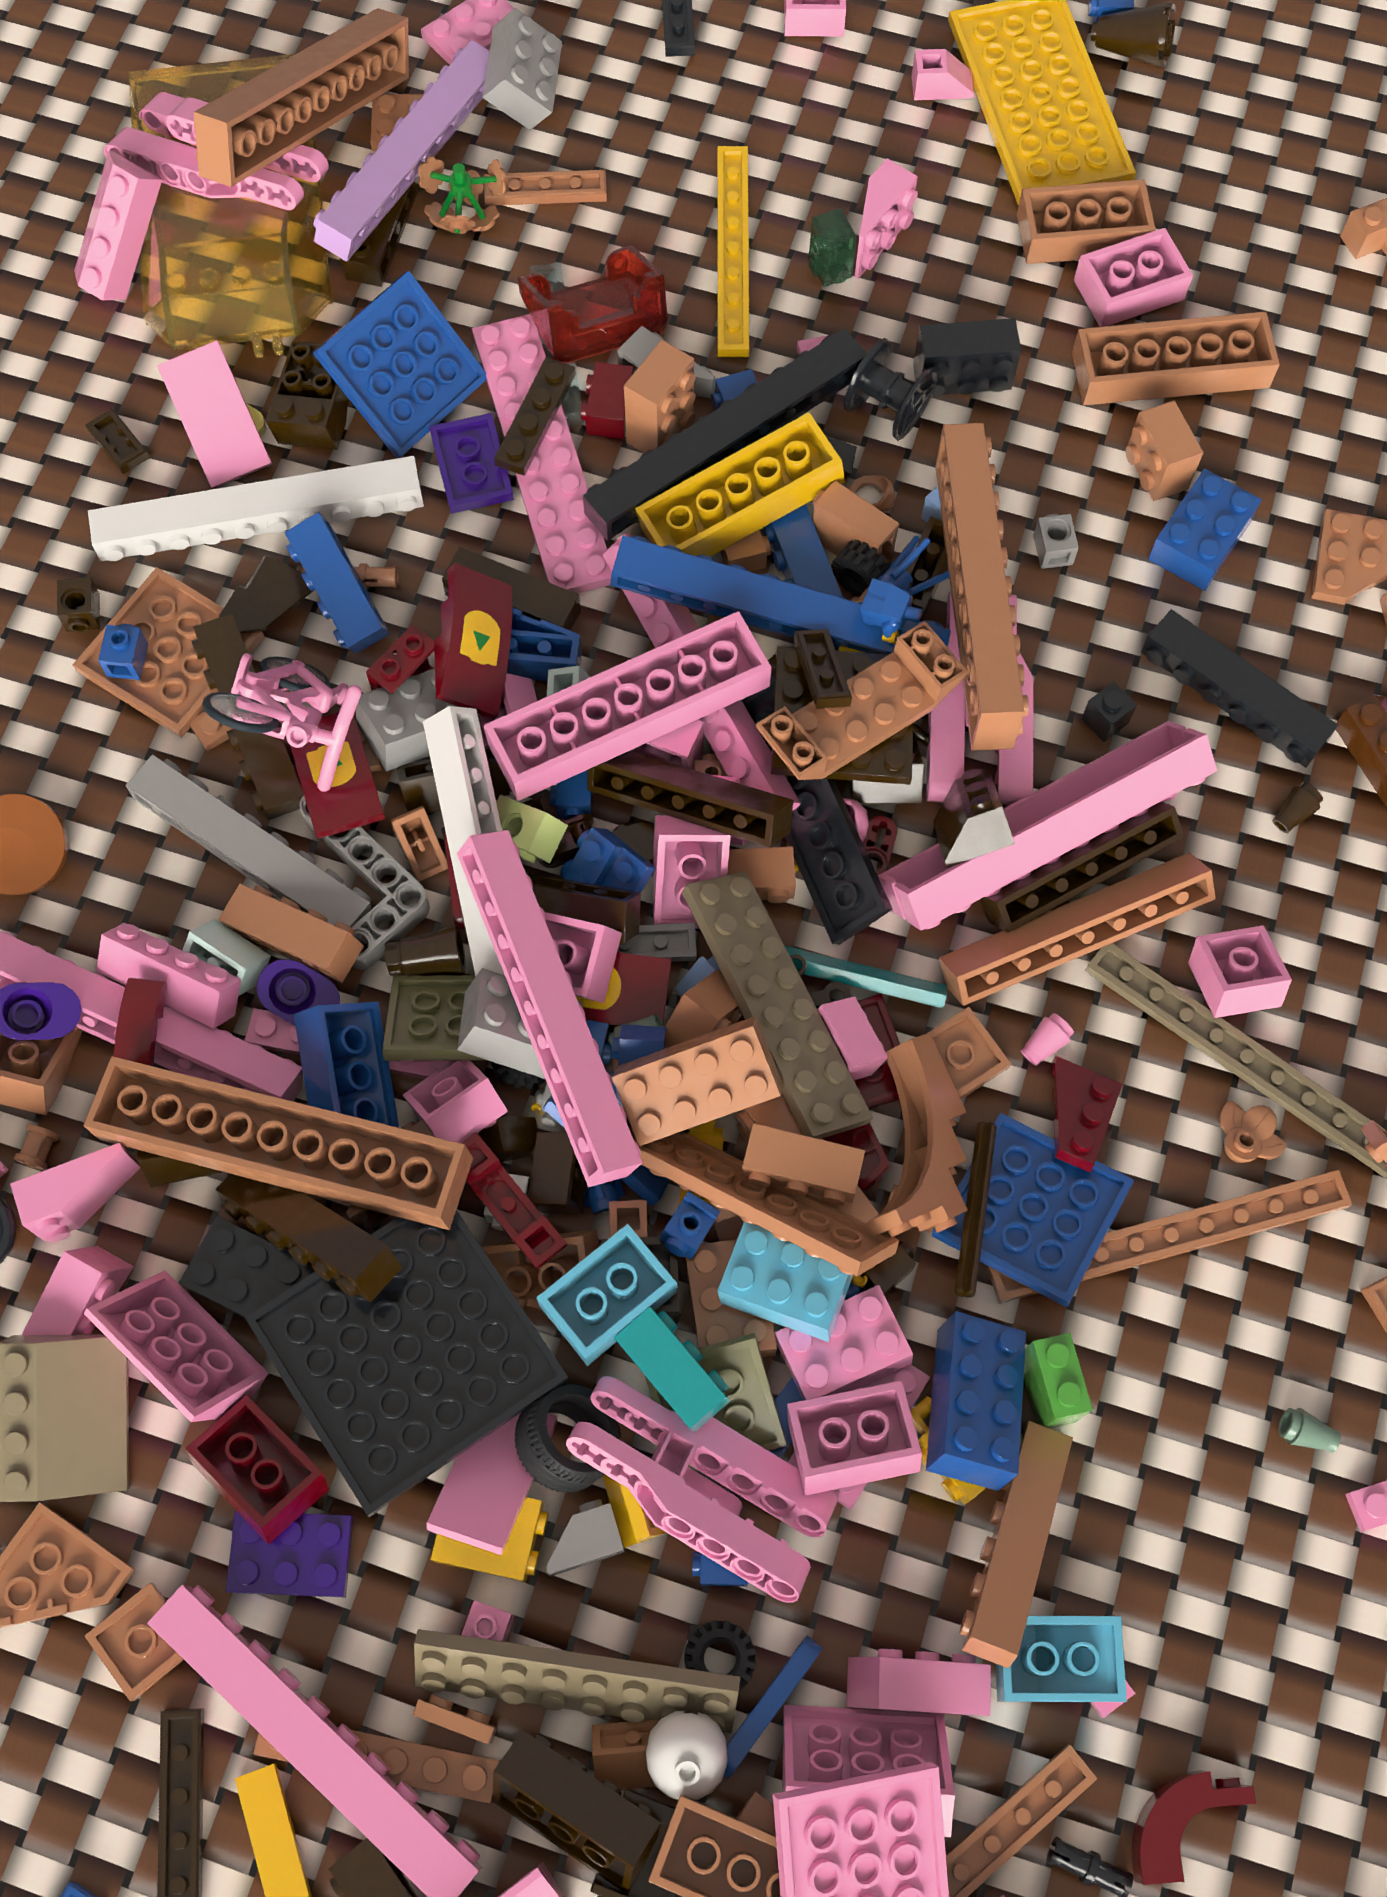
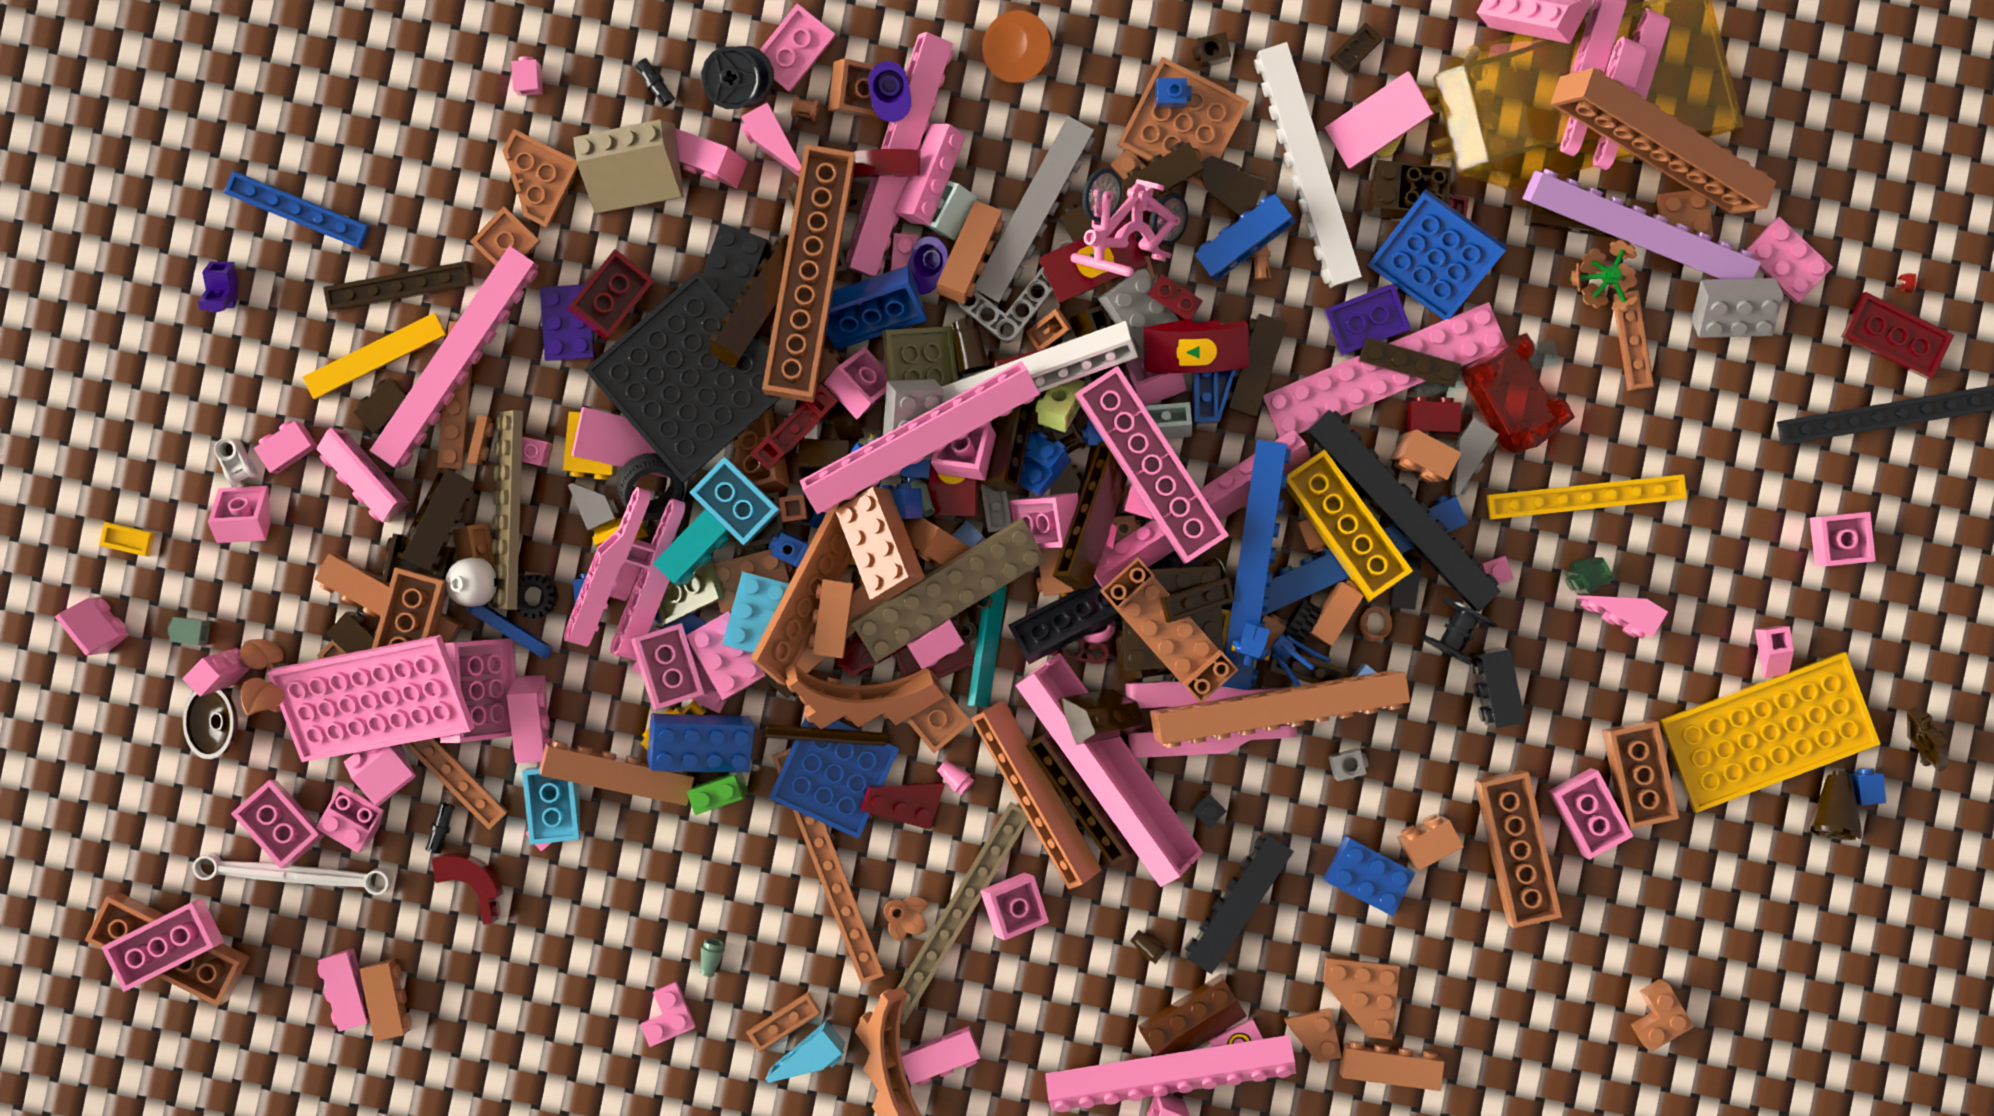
camera: 85 degrees right, 20 degrees up
bright pink slope [84,1271,269,1422] -> none

